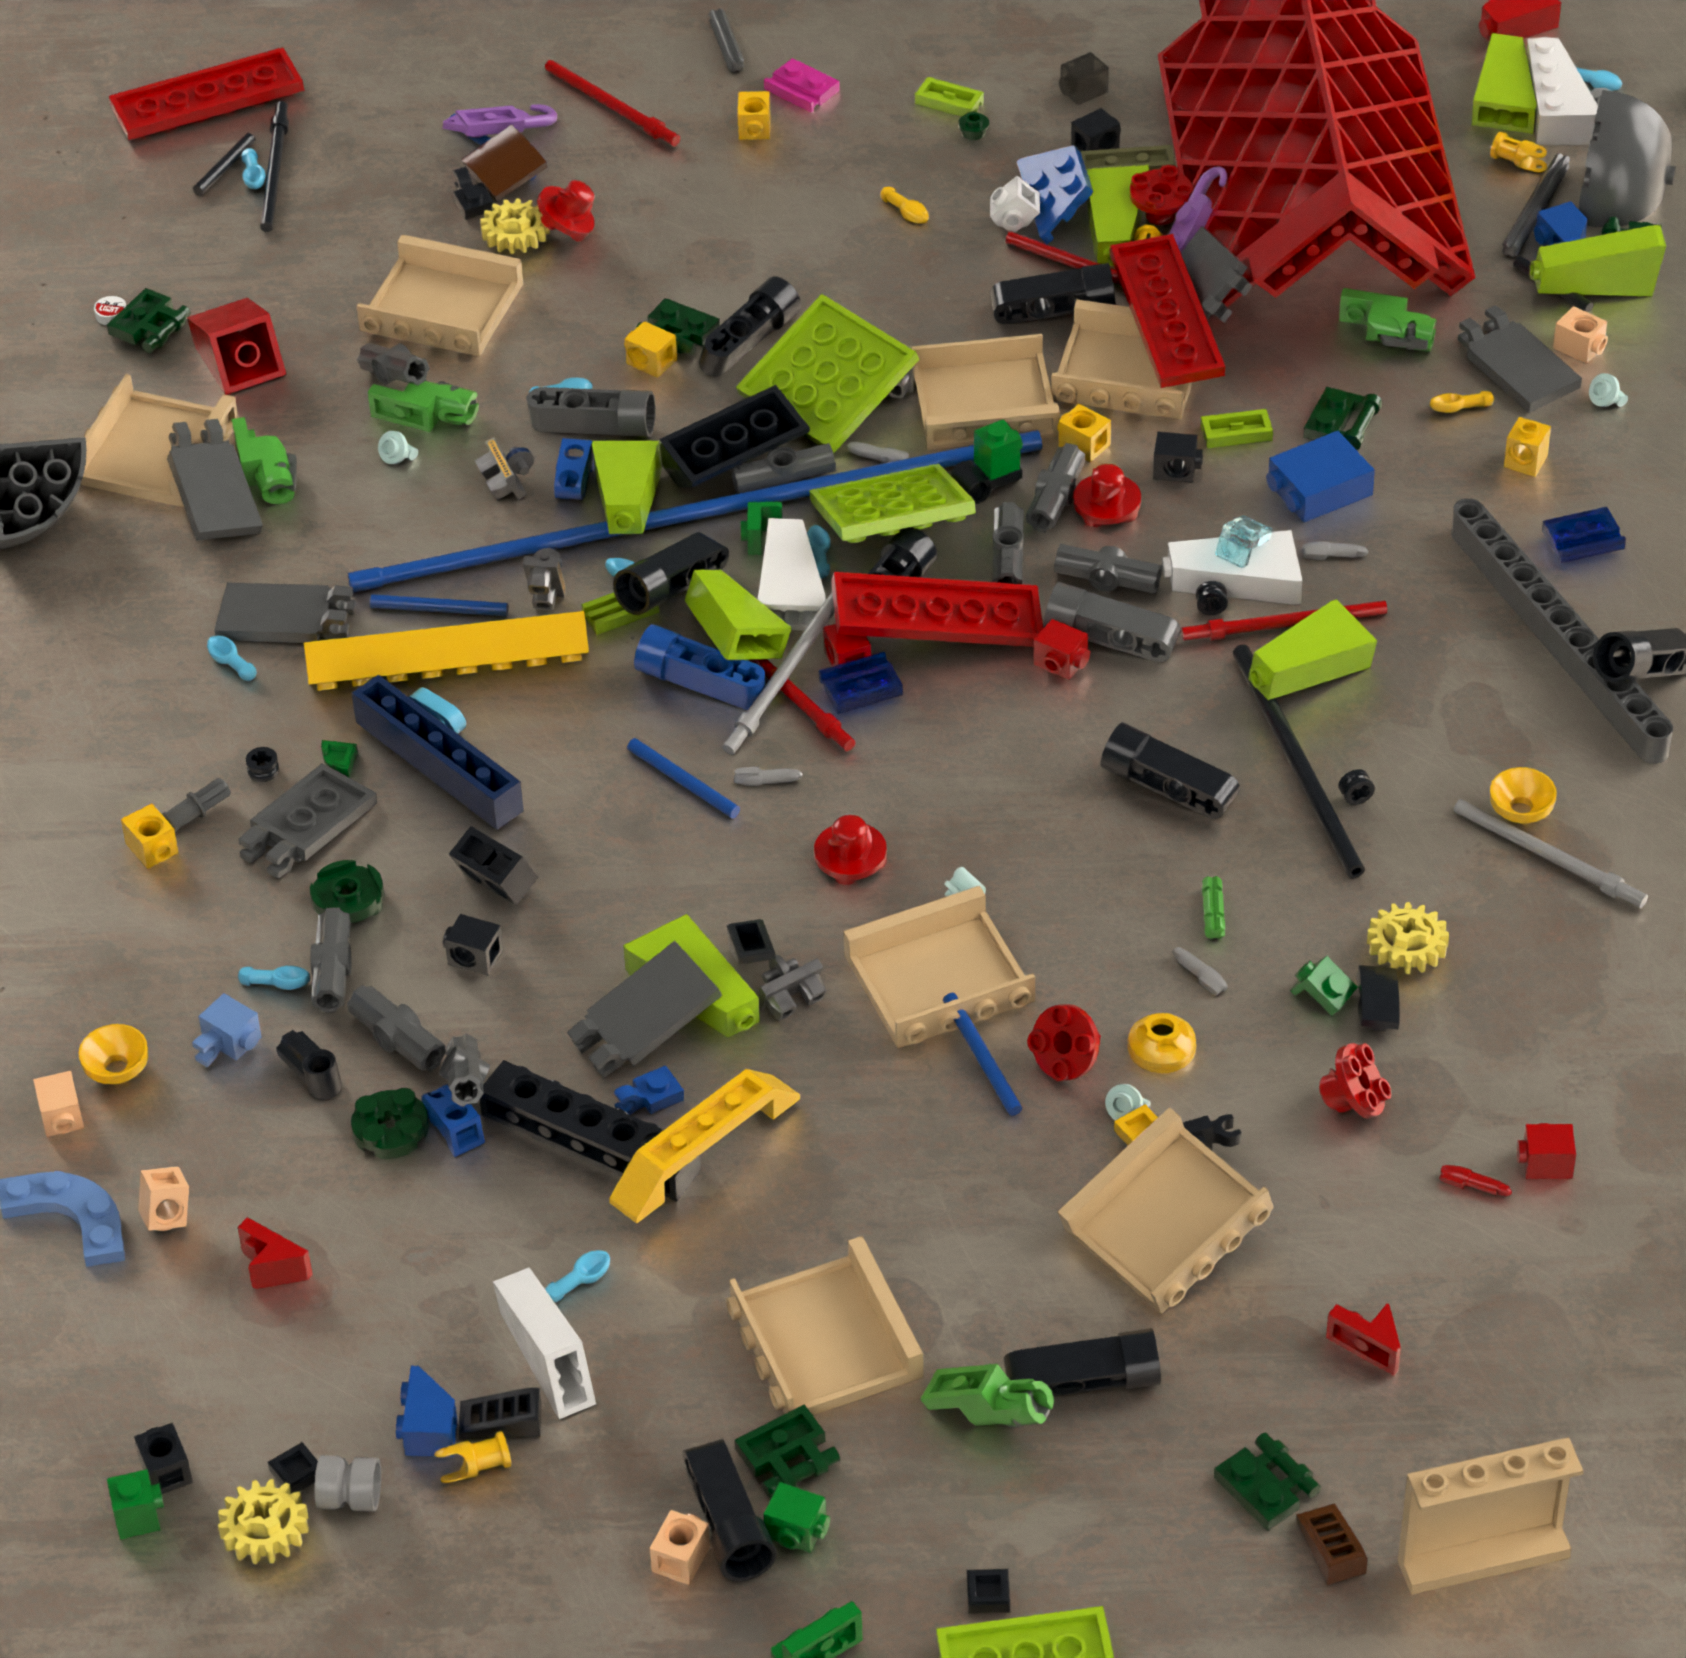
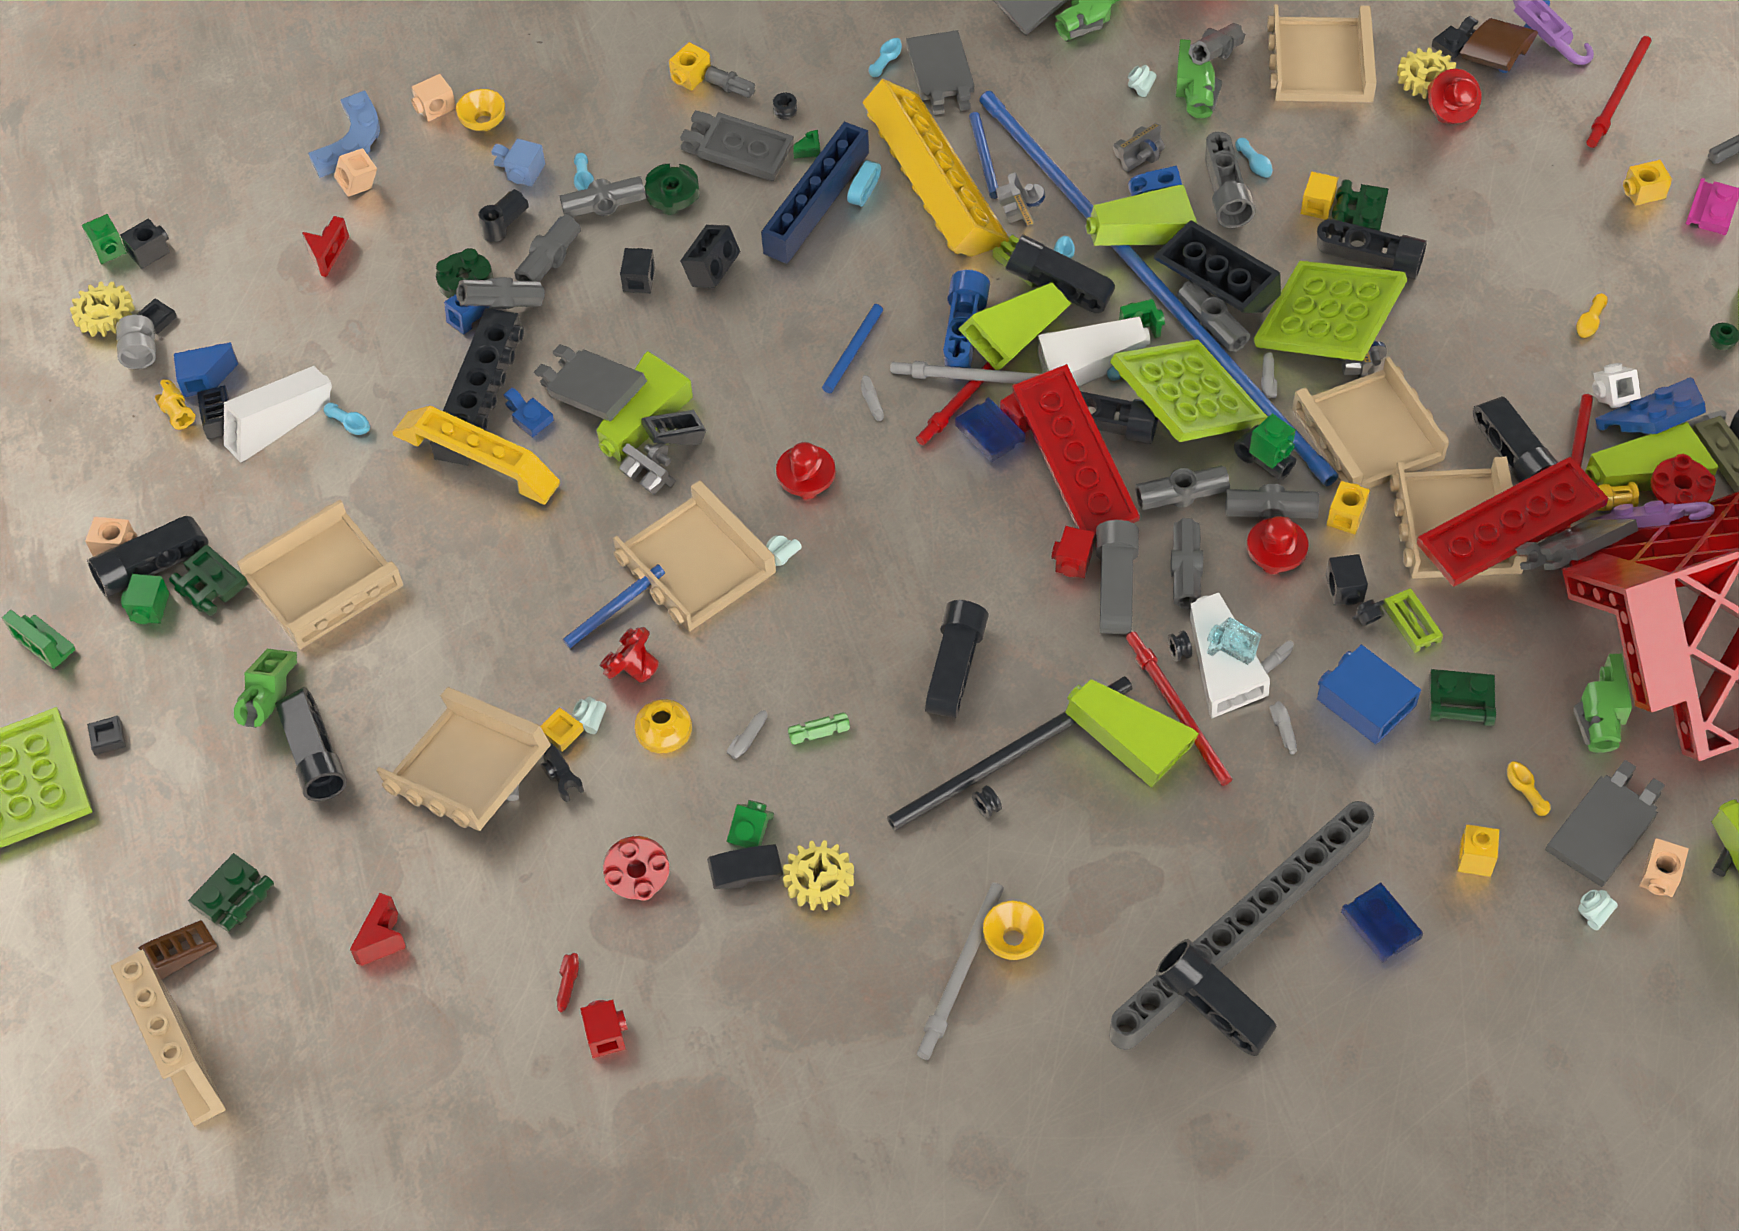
camera: 75 degrees right, 10 degrees up
none -> black plate [1352,599,1385,626]

